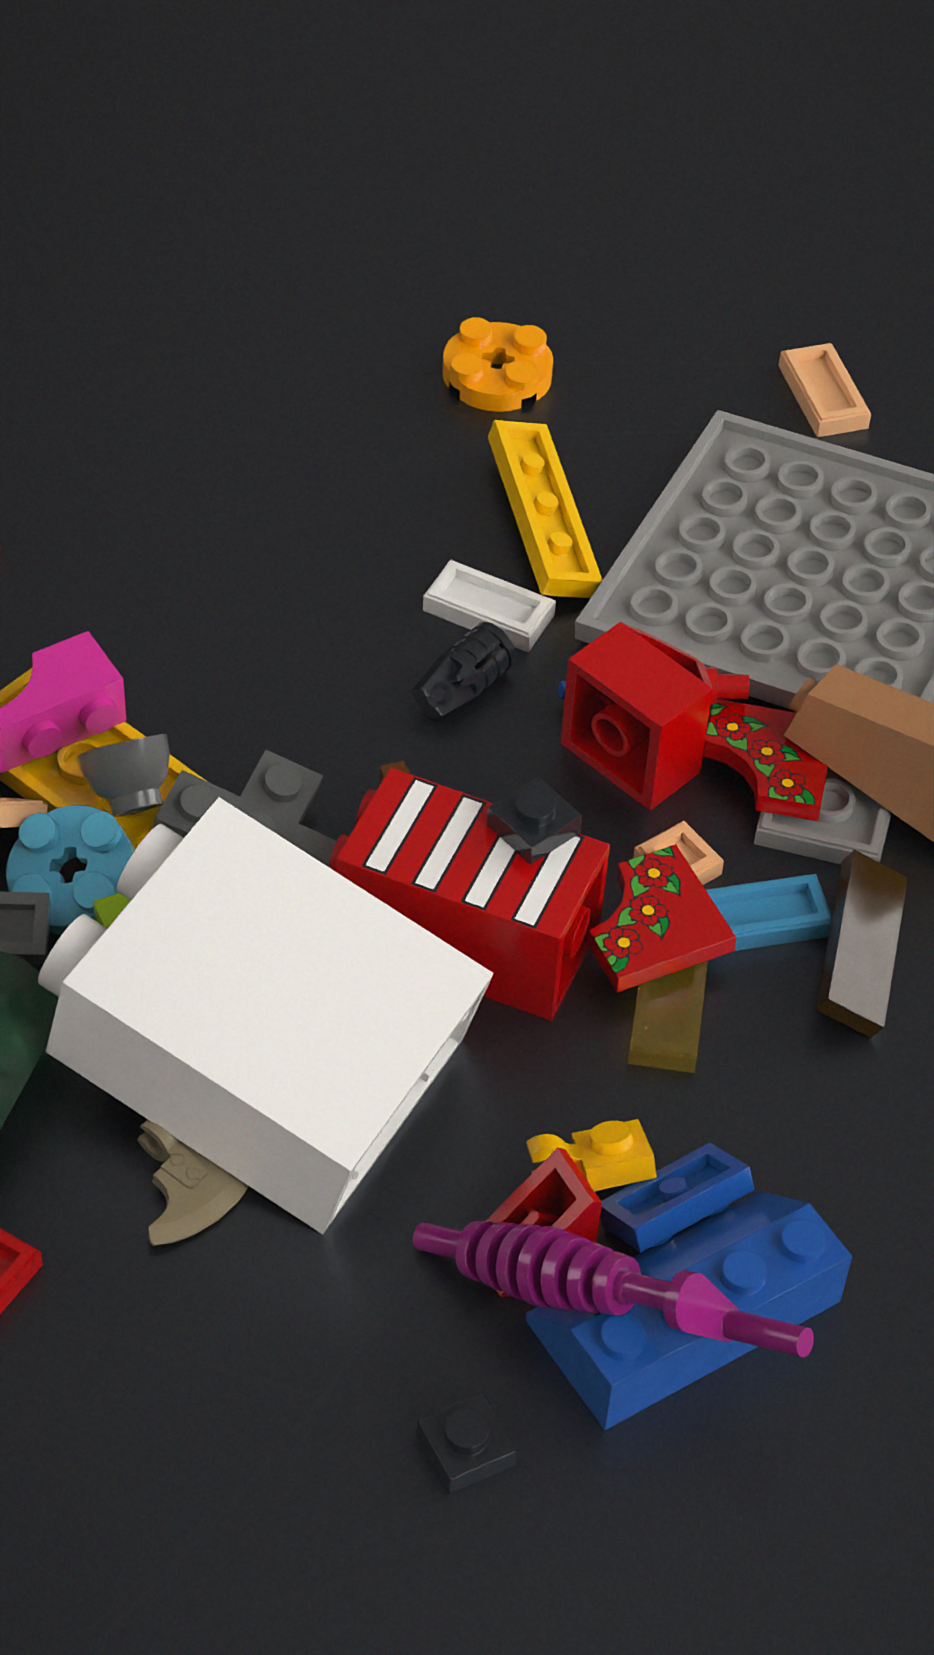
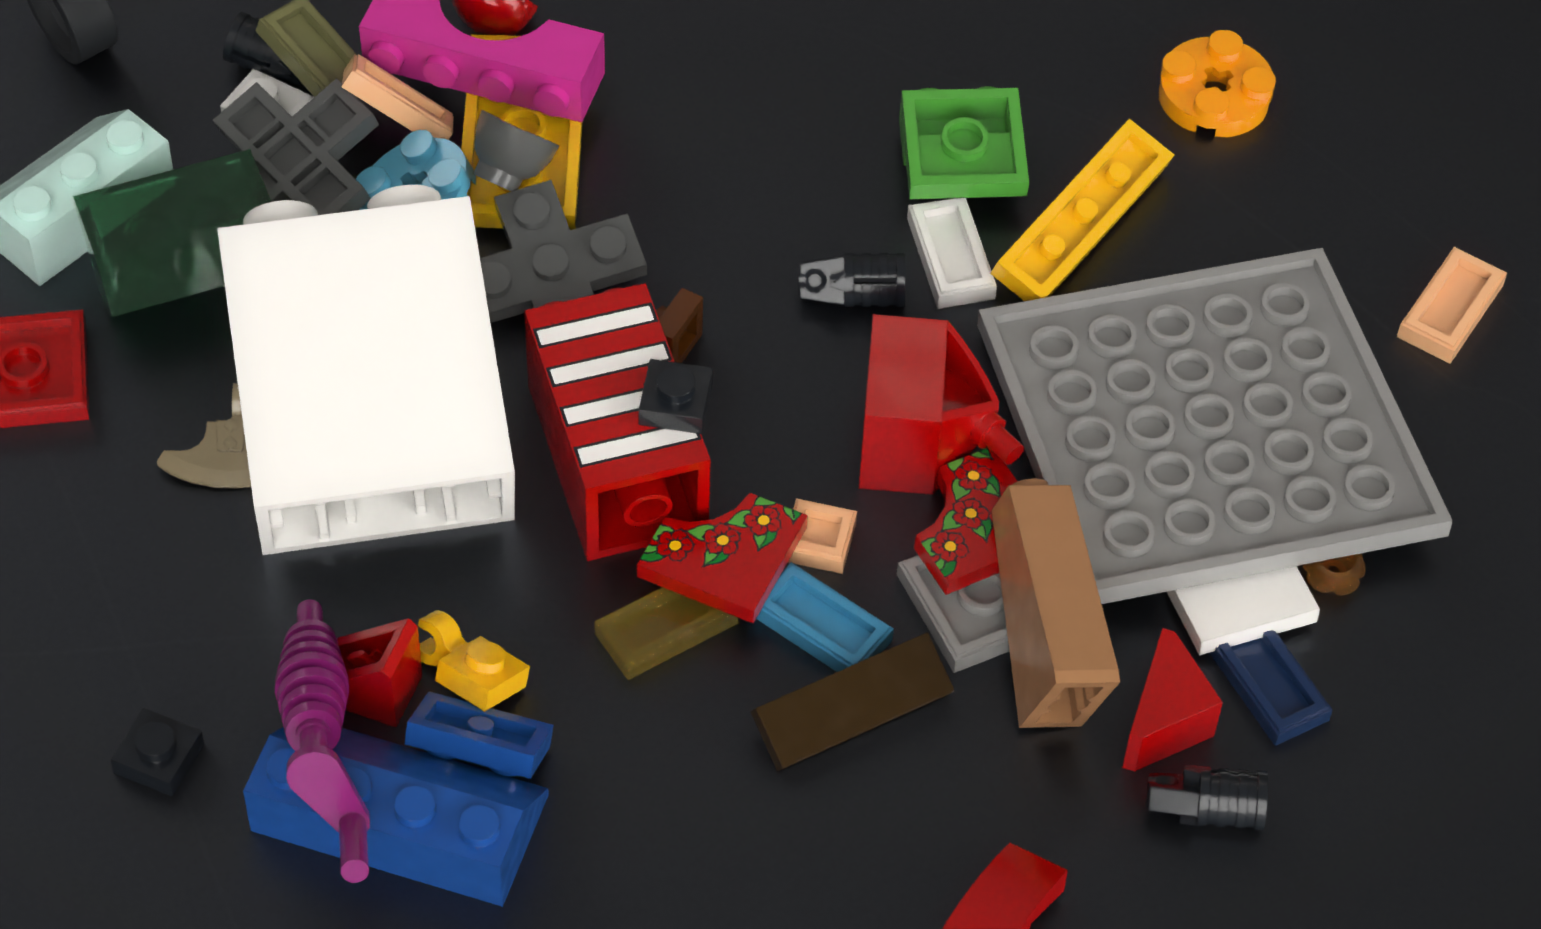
camera: 50 degrees right, 5 degrees up
none -> bright green plate [899,86,1029,199]

